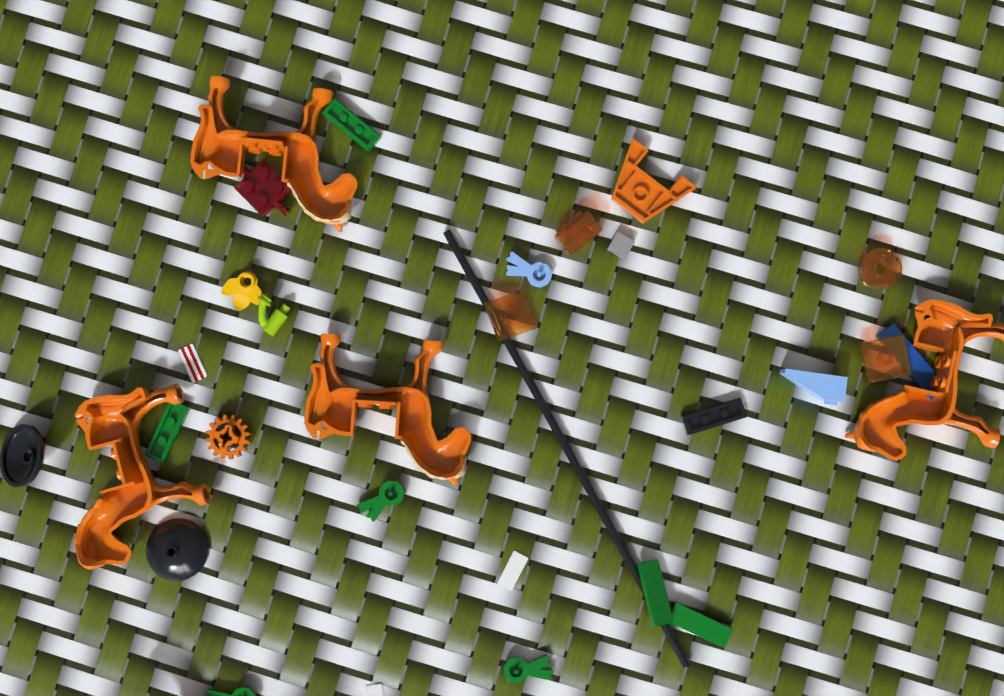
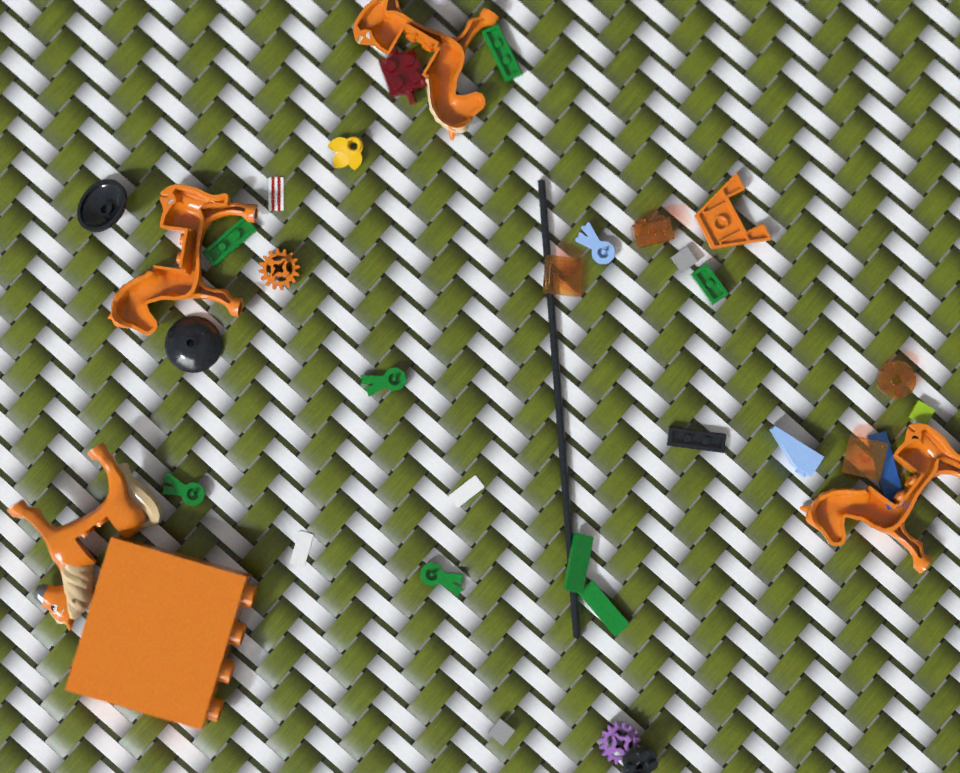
camera: 20 degrees right, 0 degrees up
lime plant [257,294,290,337] -> none
orange animal [304,333,471,486] -> none
none -> green plate [690,263,729,305]
none -> lime tile [908,400,935,424]

